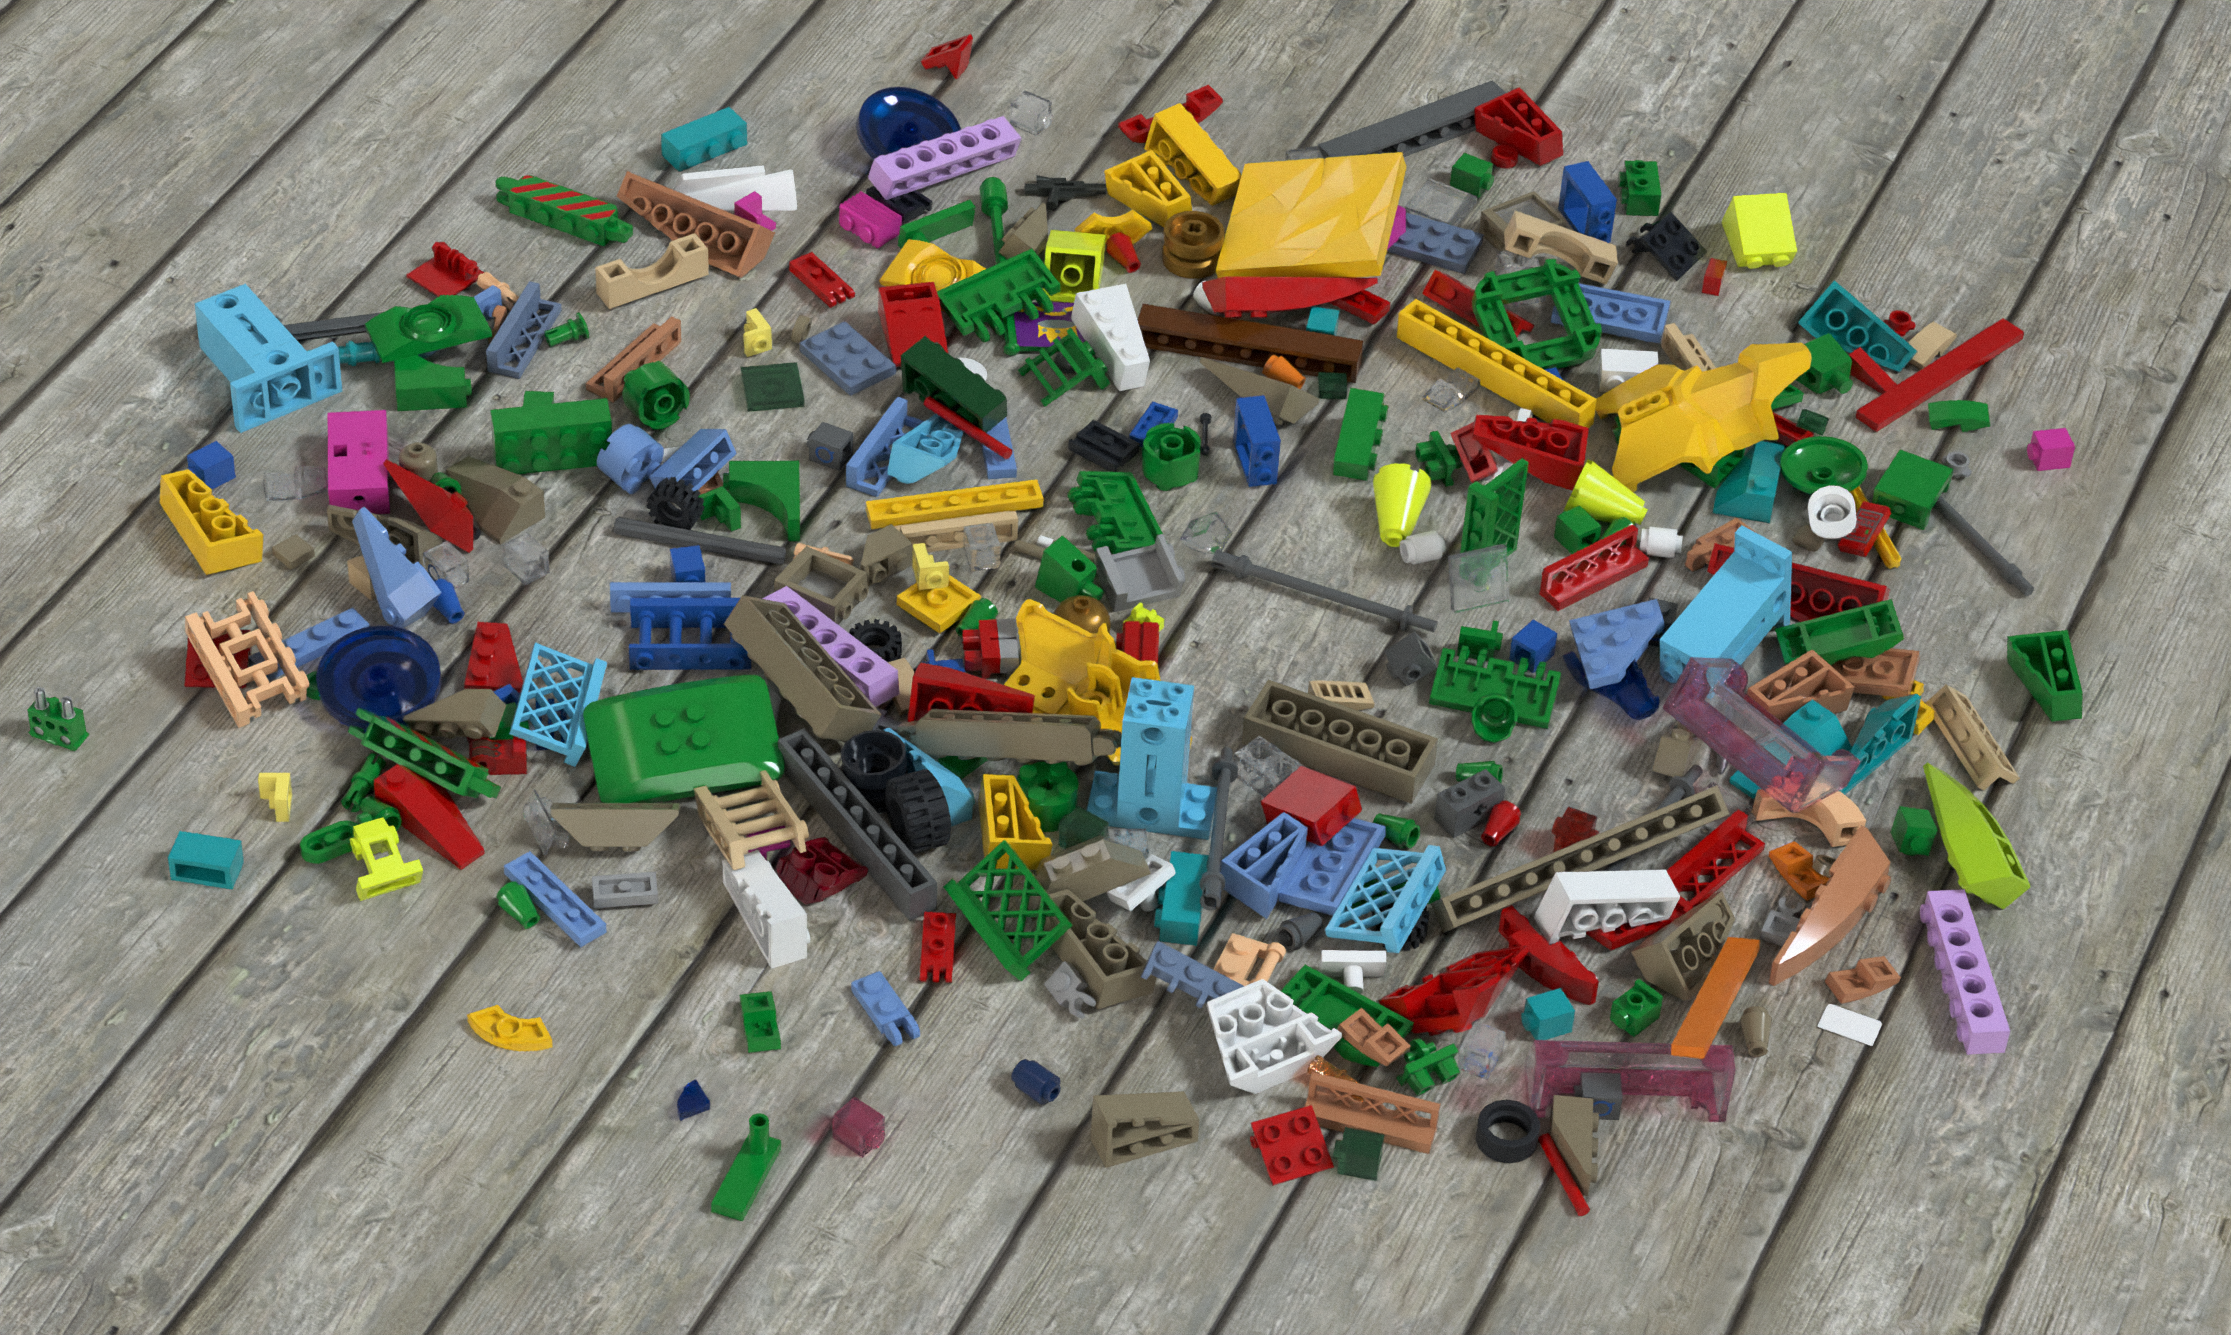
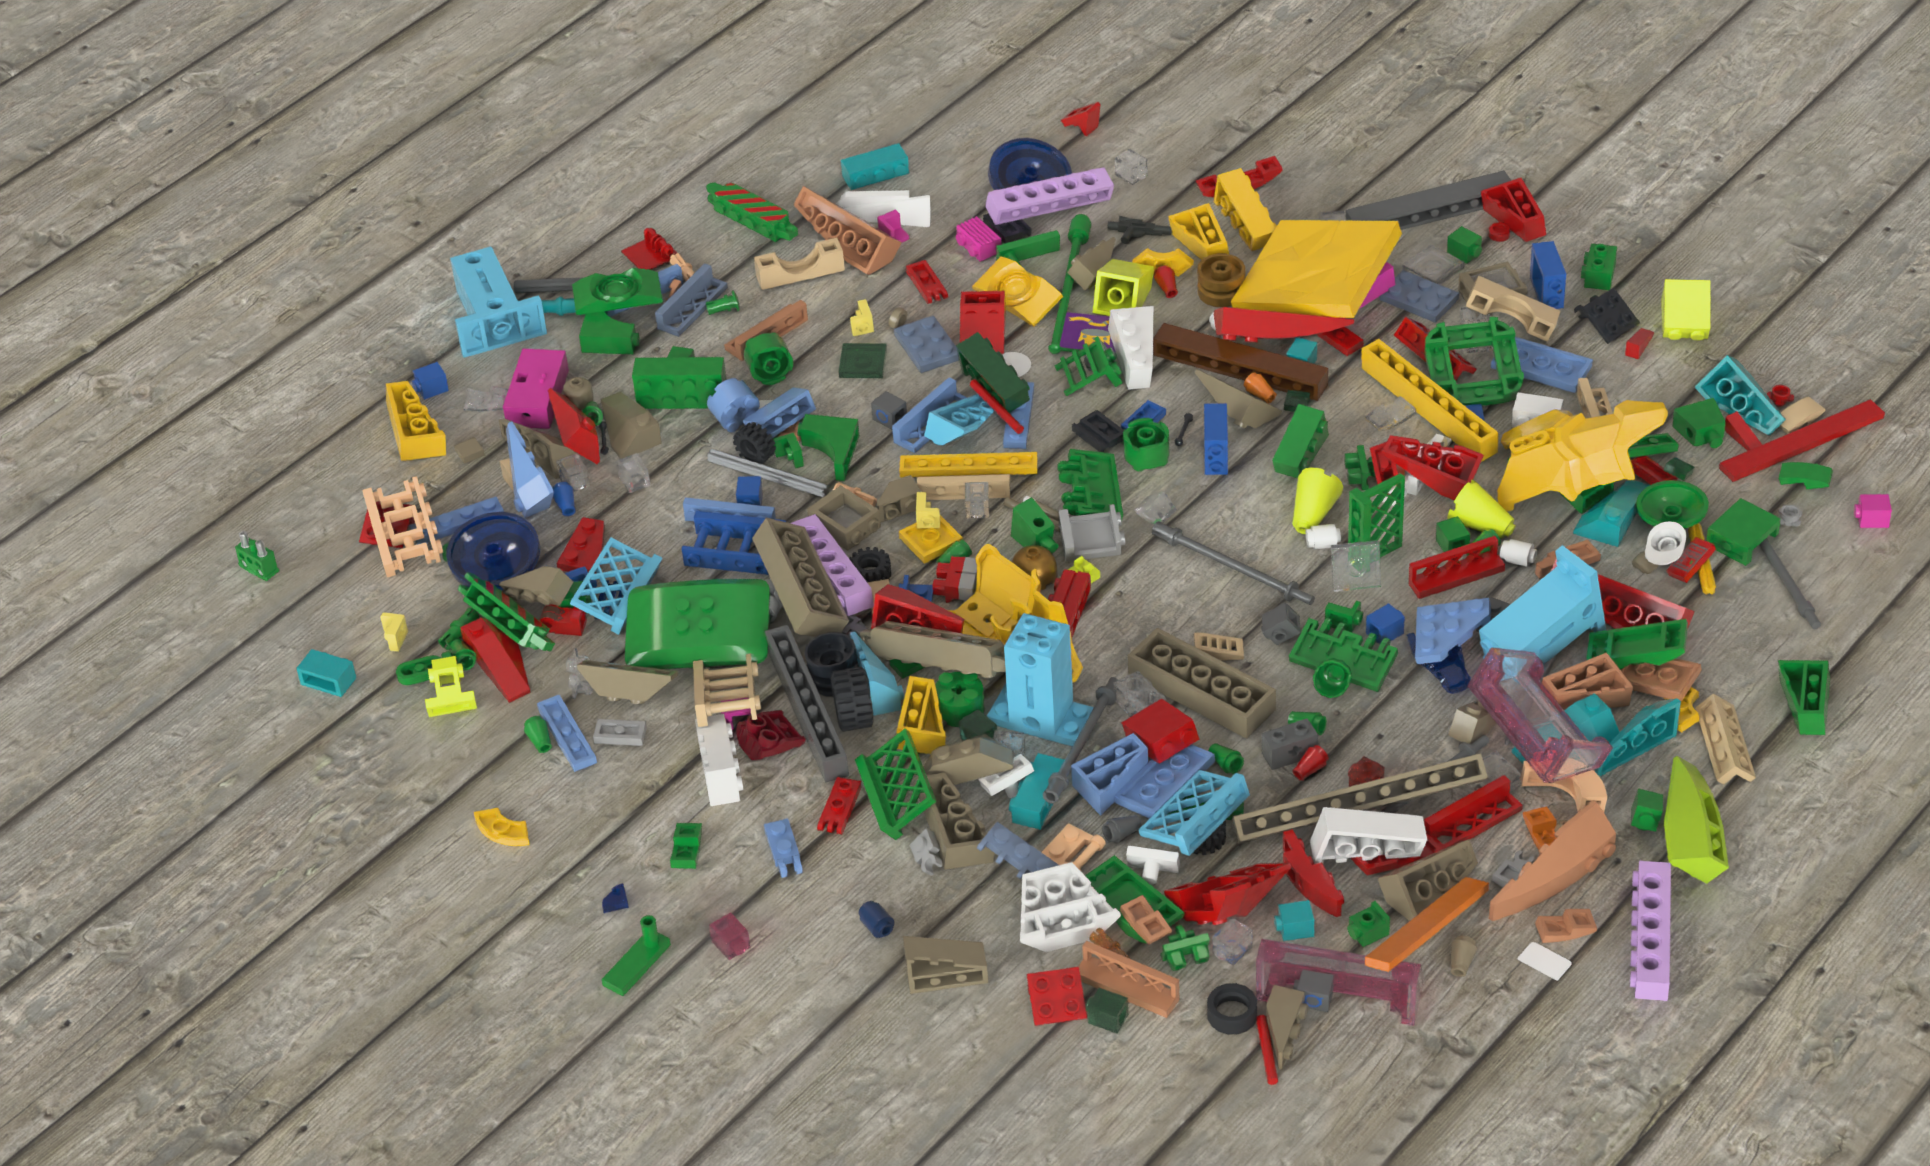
camera: 20 degrees right, 0 degrees up
green hinge [937,248,1061,343] -> none

